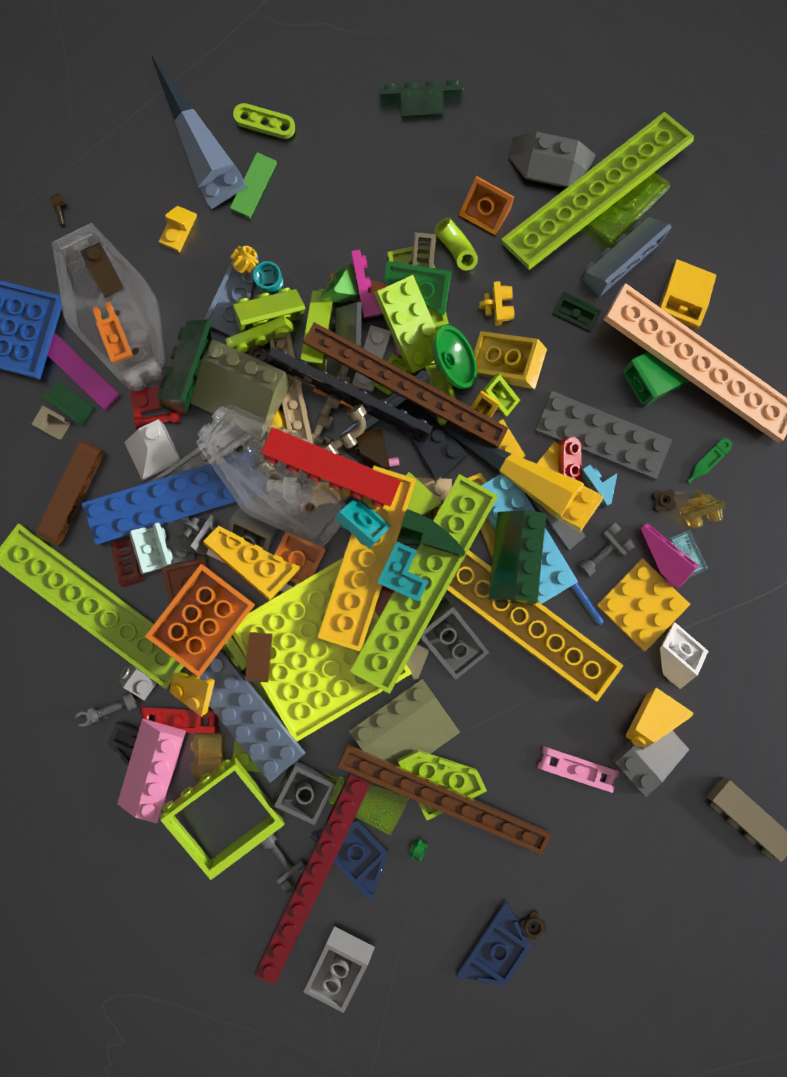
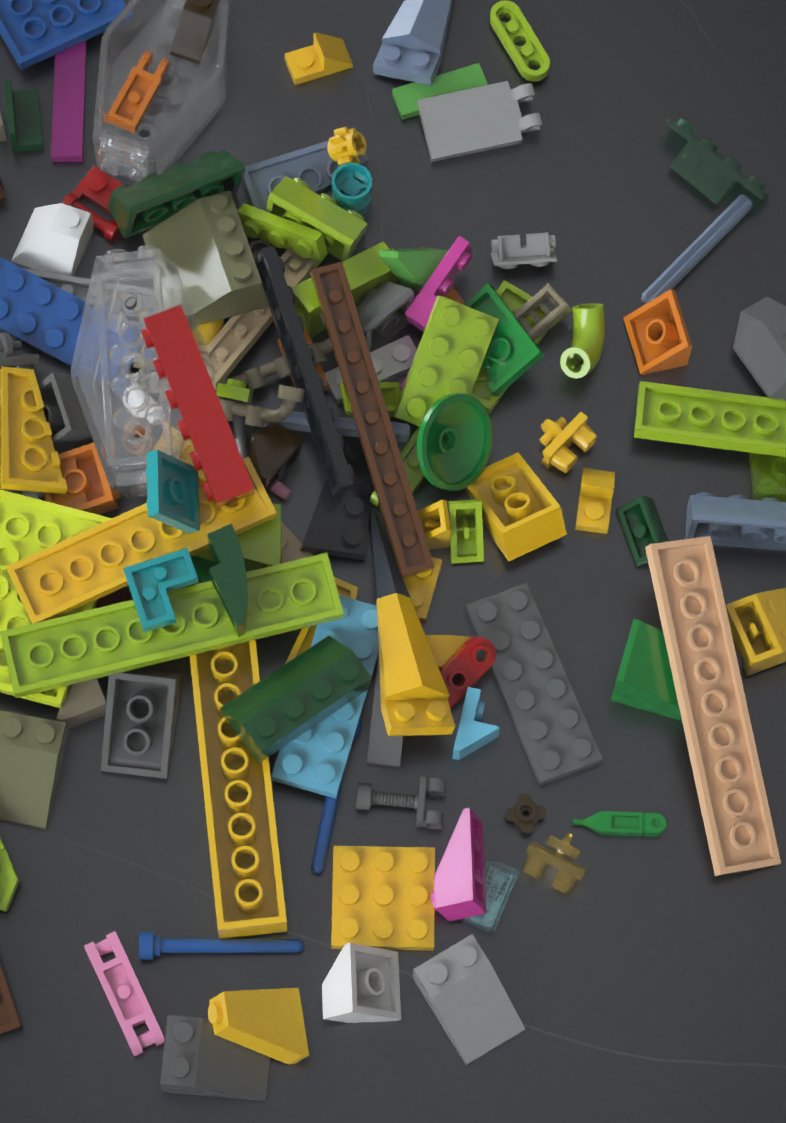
camera: 45 degrees right, 15 degrees down
none -> blue piece [139,932,304,960]
none -> lime plate [216,378,254,403]
none -> light grey slope [412,934,525,1066]
none -> light grey tile [417,81,542,162]
none -> light grey hinge [491,232,557,269]
none -> yellow slope [575,468,615,534]
none -> sand blue axle [641,194,753,304]

